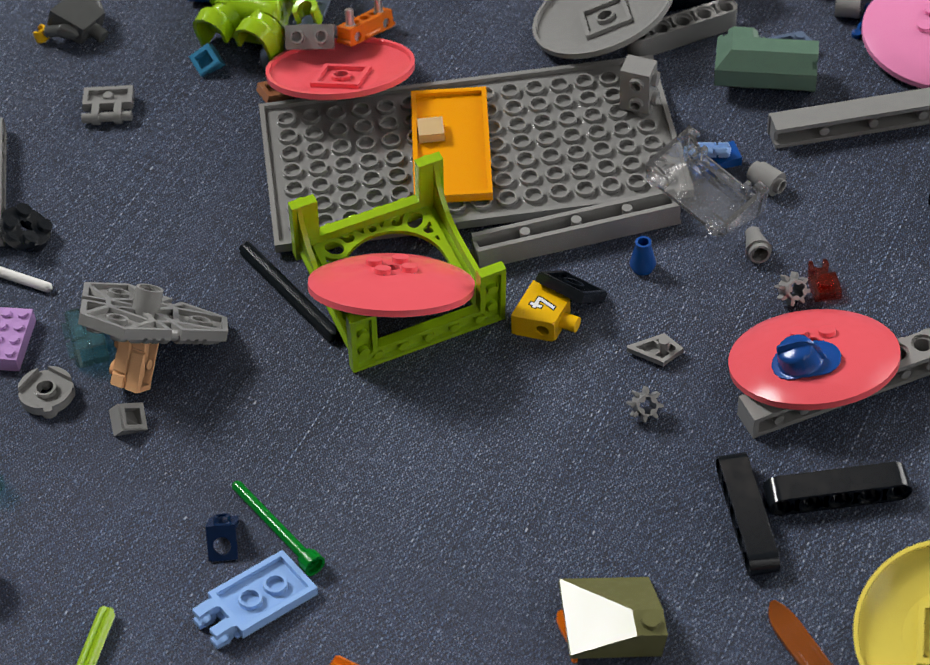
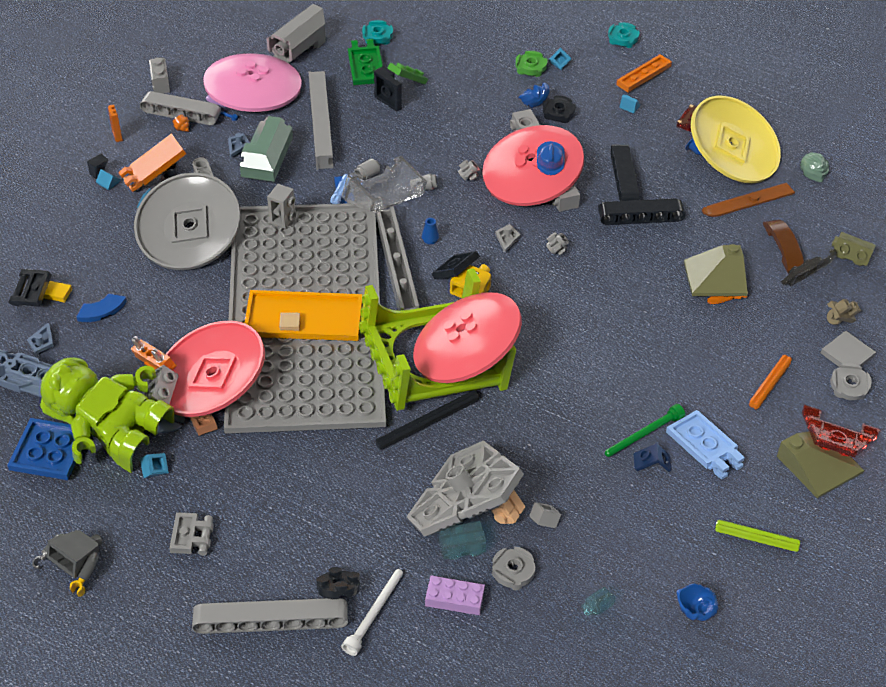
camera: 90 degrees left, 0 degrees up
clear red plate [808,259,842,302] -> none

